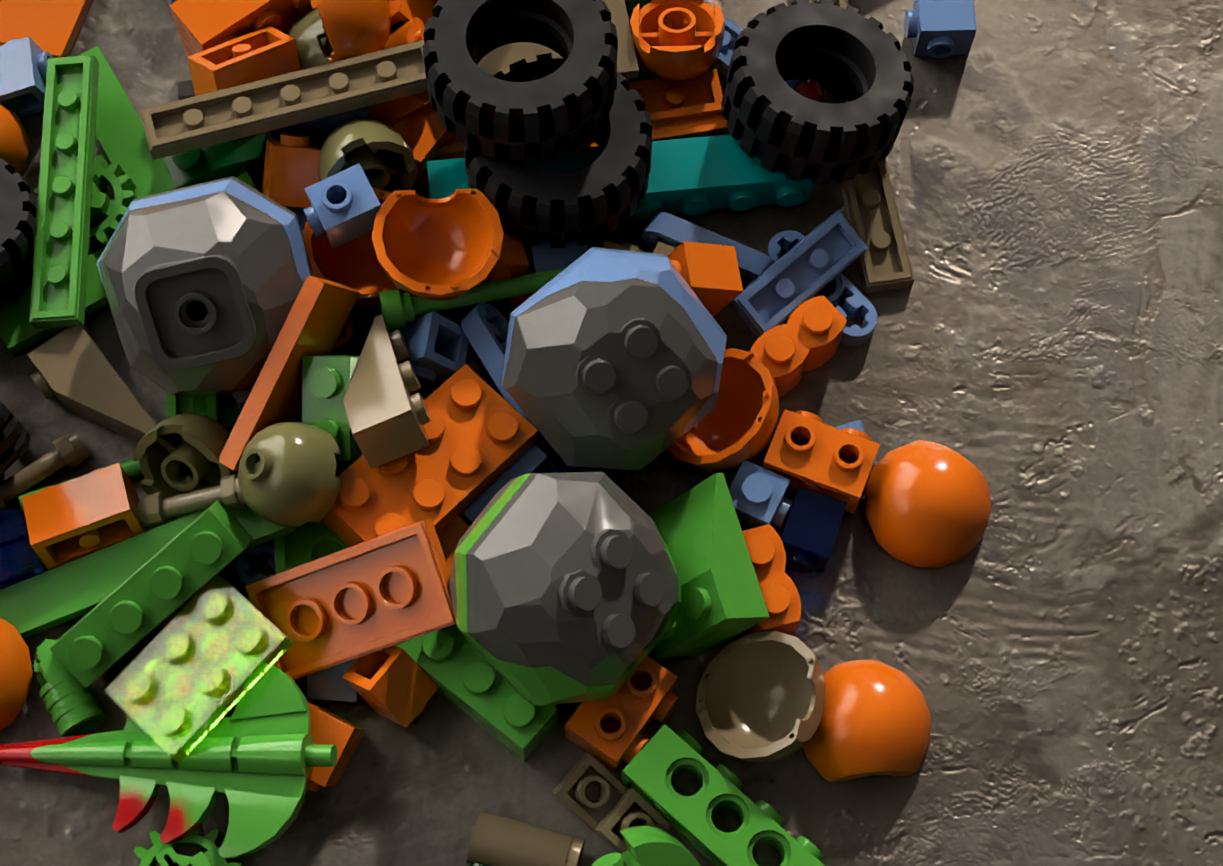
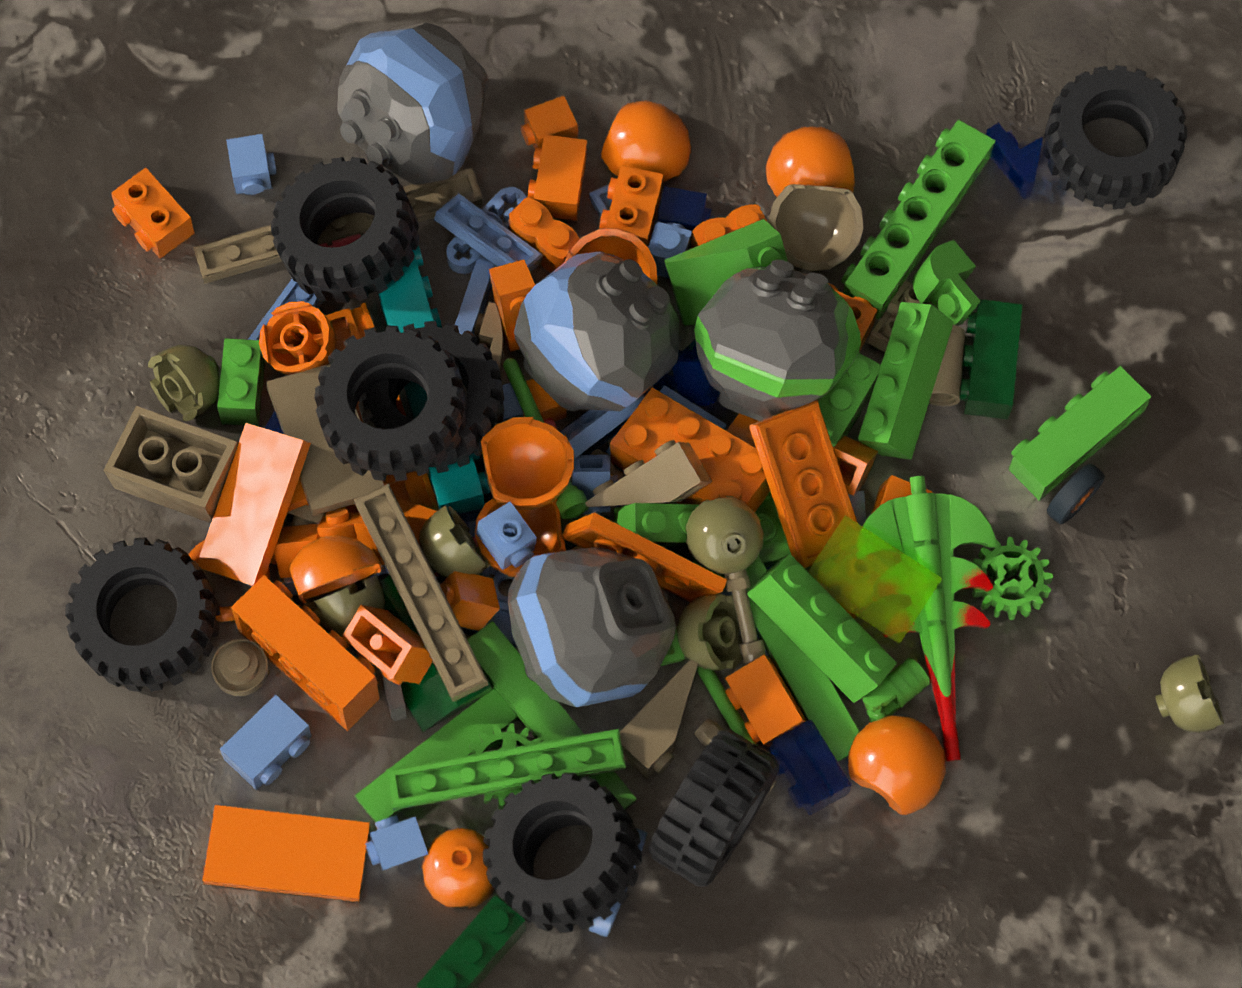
camera: 100 degrees left, 0 degrees up
none -> rock [337,23,489,185]
none -> orange brick [520,95,578,148]
none -> orange brick [528,134,587,221]
none -> bright green brick [858,302,954,460]

